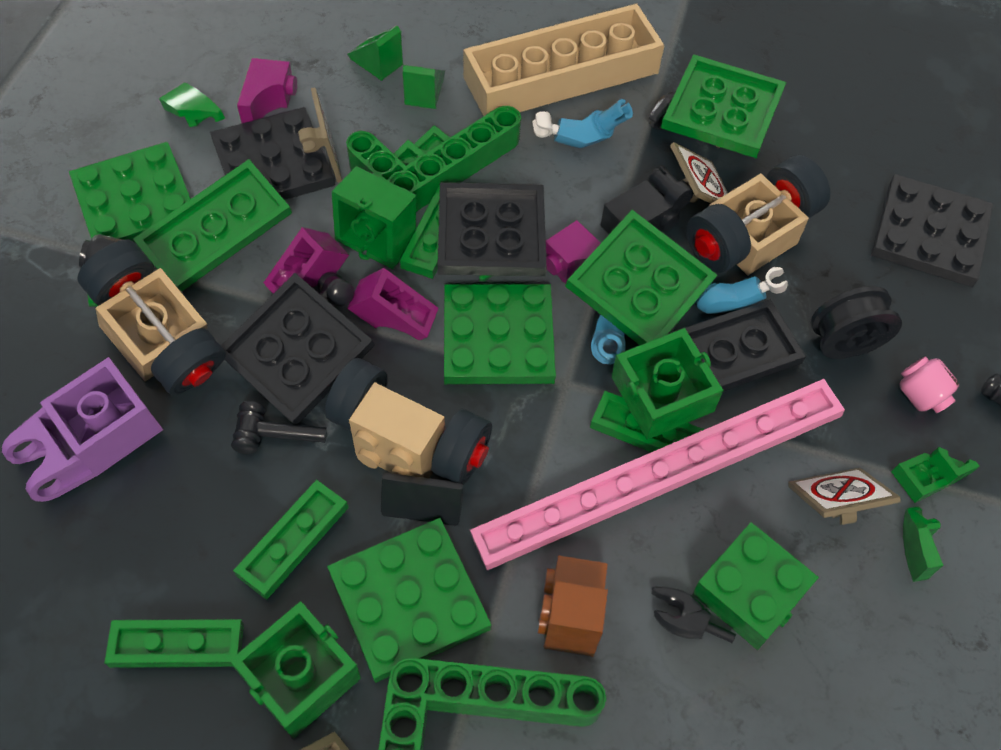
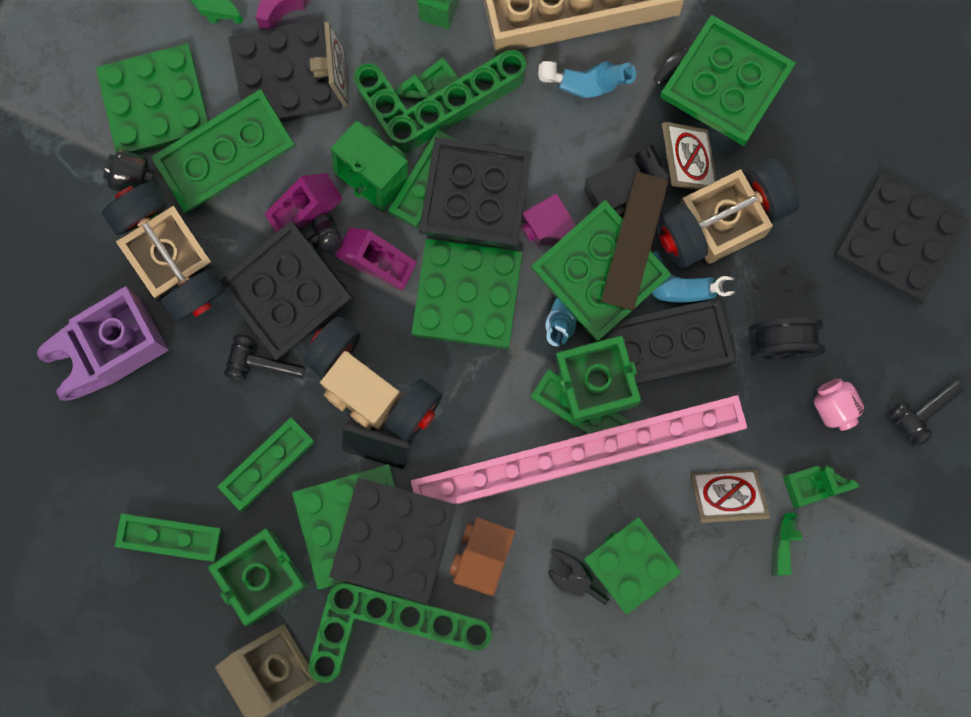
camera: 15 degrees right, 20 degrees up
none -> black plate [329,478,456,604]
none -> dark brown tile [600,171,669,311]

